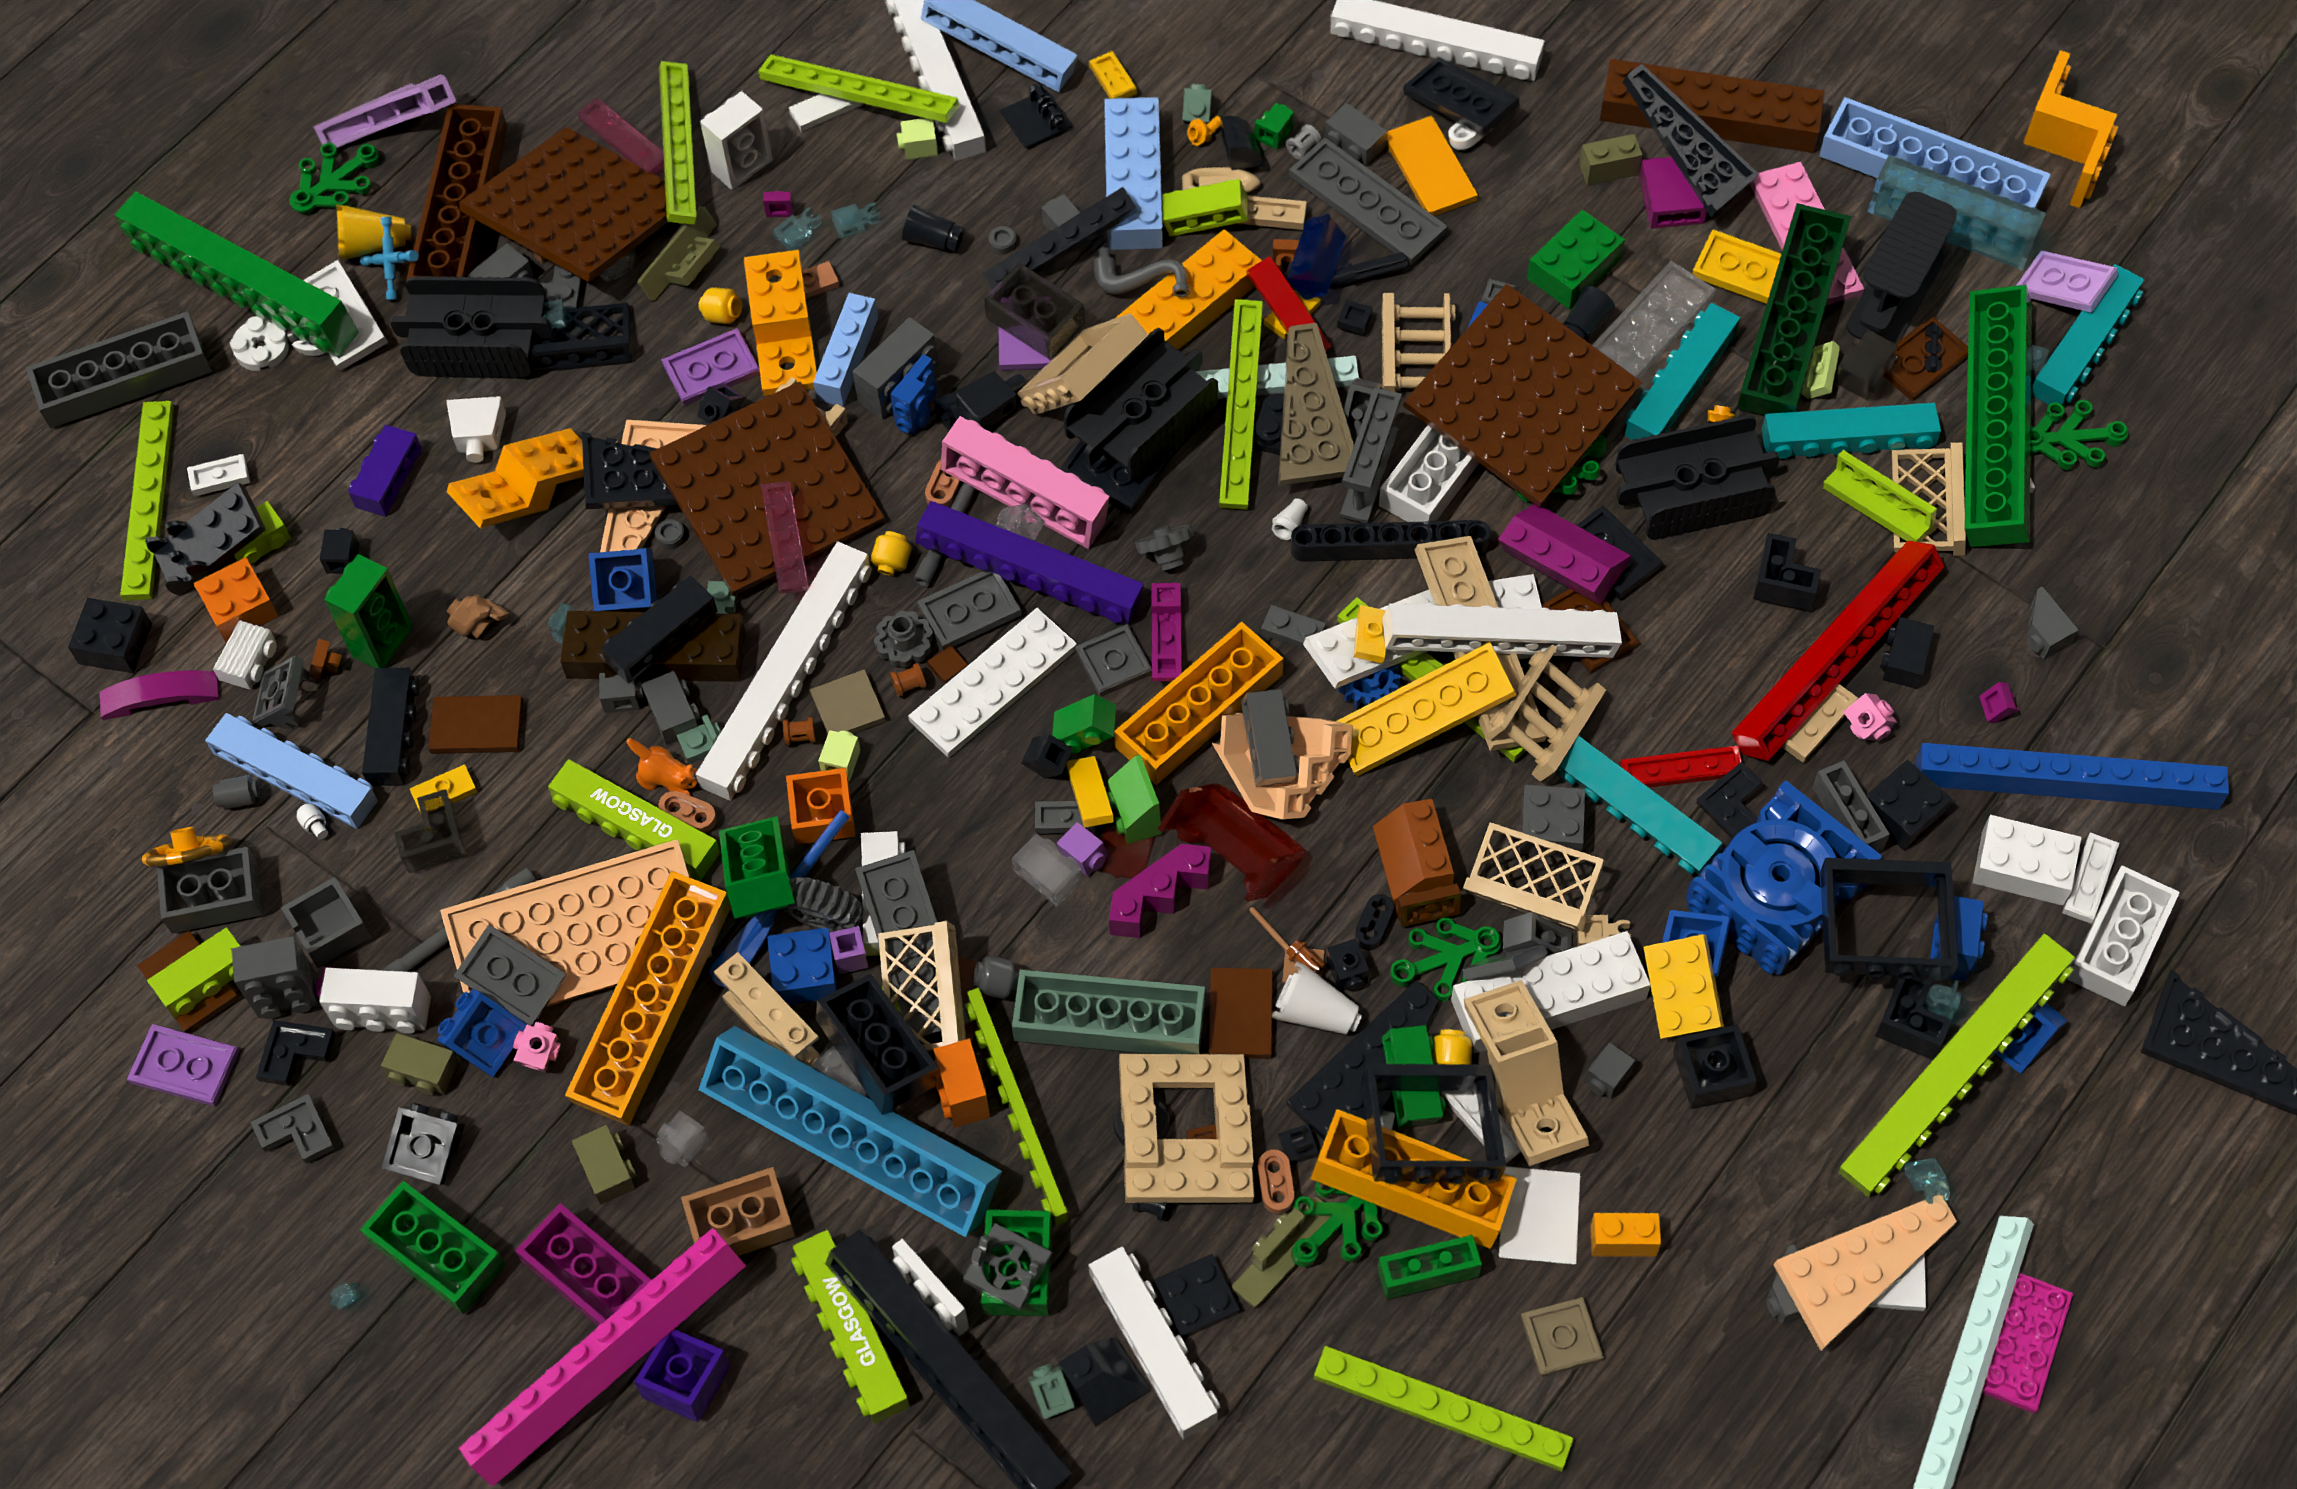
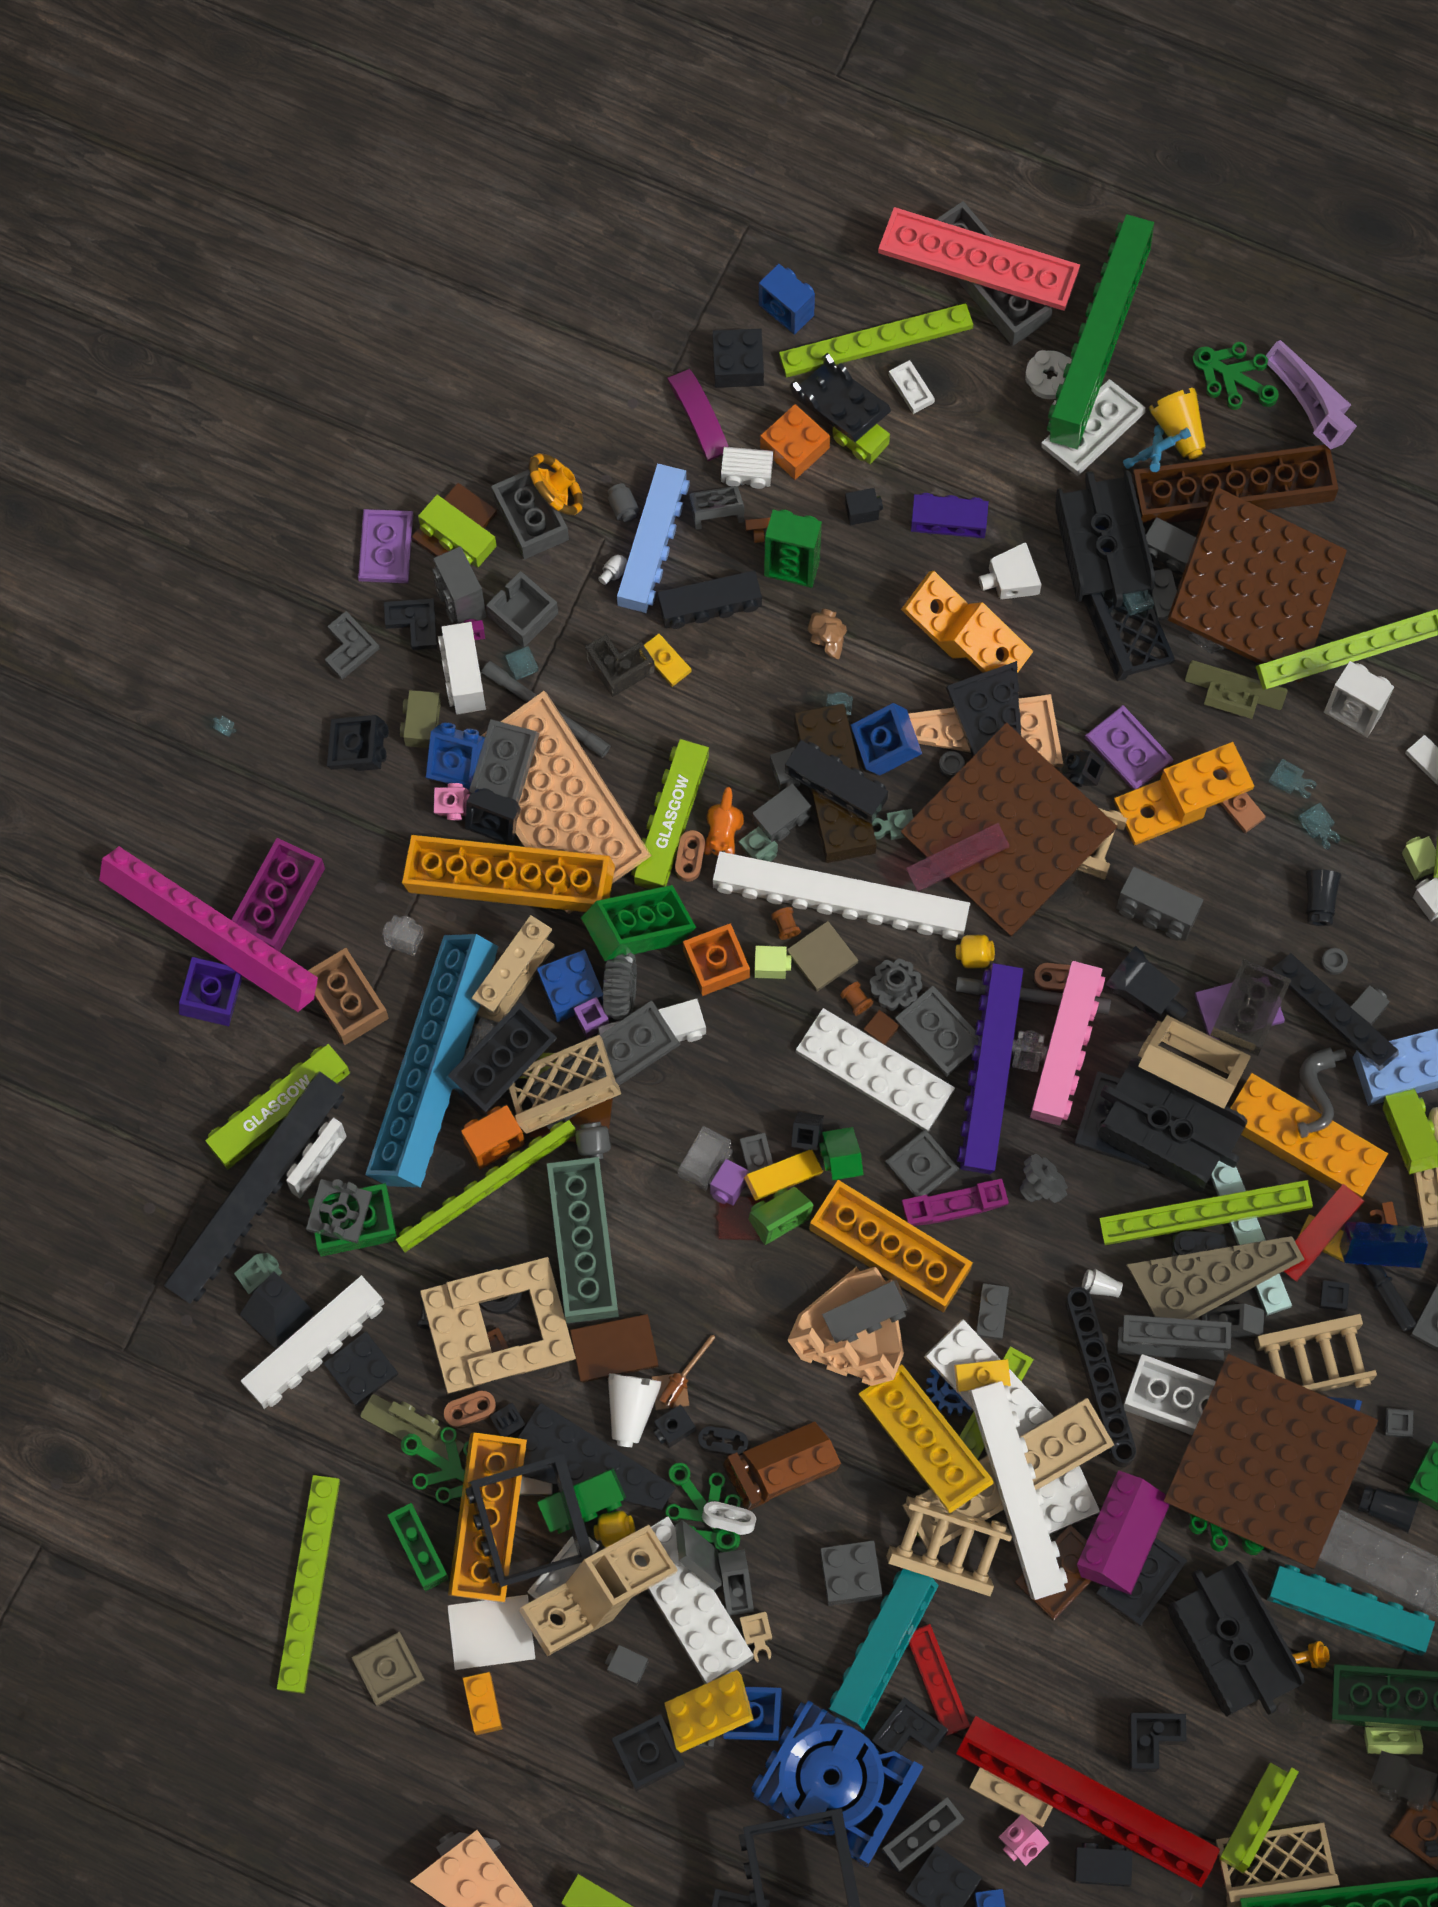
camera: 75 degrees right, 10 degrees up
green brick [360,1181,506,1315] -> none
reddish brown tile [428,695,523,754] -> none
olive brick [572,1125,636,1205] -> none
clear pink plate [577,98,664,174] -> none
yellow head [699,287,742,324] -> none
blue piece [710,810,850,987] -> none
magenta plate [763,191,794,217] -> none
light blue brick [813,293,878,407] -> none
blue plate [891,354,937,435] -> none
magenta brick [1109,844,1211,938] -> none
clear red windscreen [1157,783,1306,902] -> none
tan fence [1463,822,1605,932] -> none
teal brick [1761,403,1941,459] -> none
none -> black slope [465,788,521,846]
none -> clear light blue plate [505,646,539,680]
none -> white plate [702,1502,756,1535]
none -> blue brick [759,264,815,335]
none -> coral plate [878,207,1080,311]

